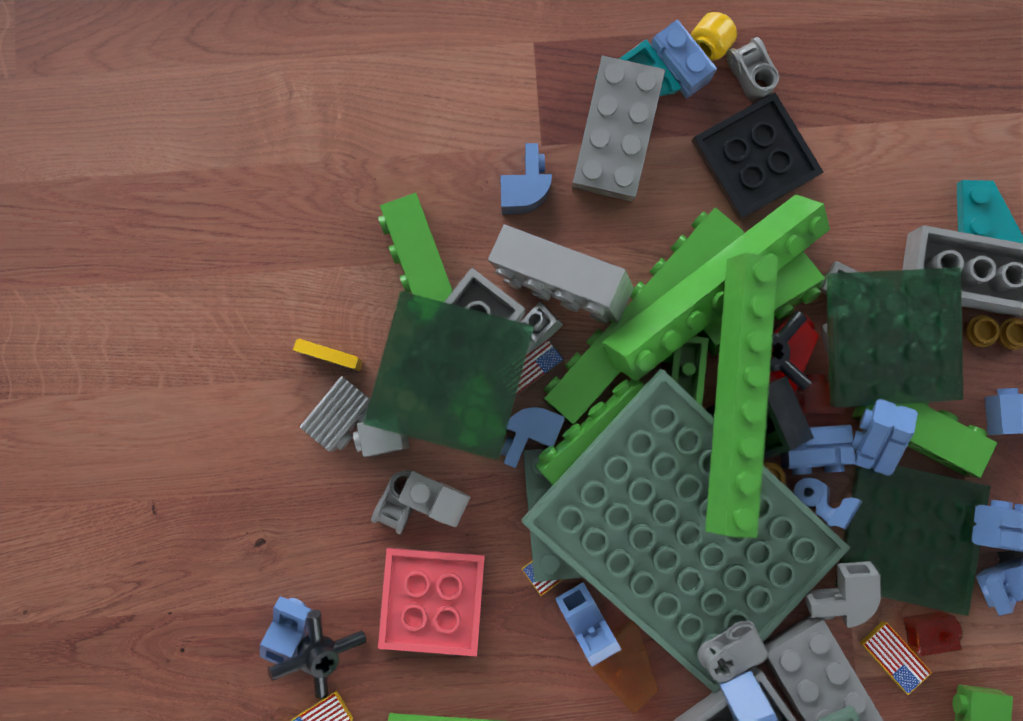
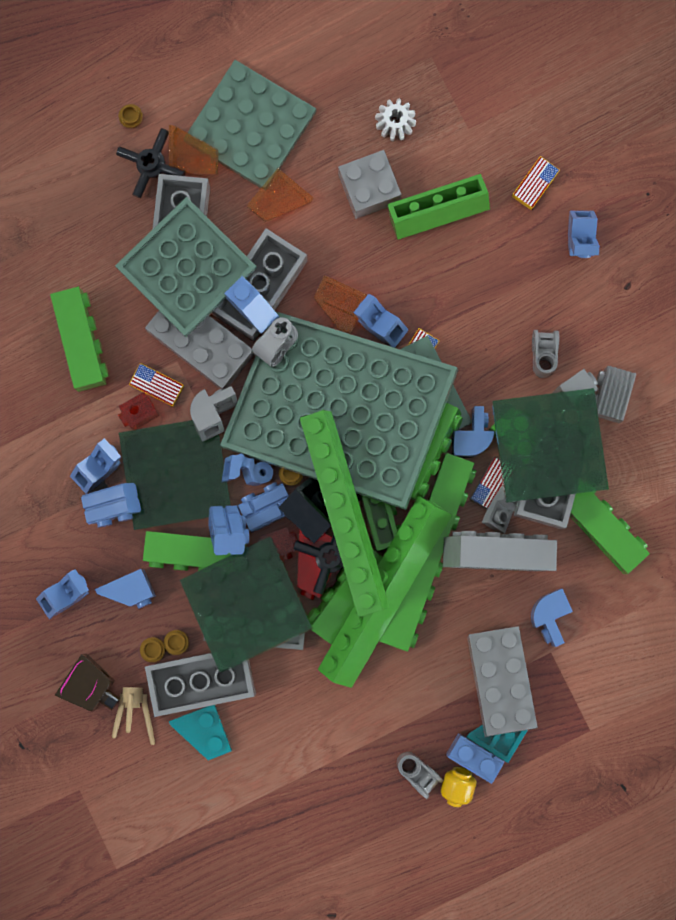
camera: 160 degrees right, 0 degrees up
black bar [268,610,366,699] -> none
yellow tile [293,339,363,372] -> none
coral plate [378,547,485,656] -> none
light grey brick [397,470,471,527] -> none
black plate [692,92,824,221] -> none

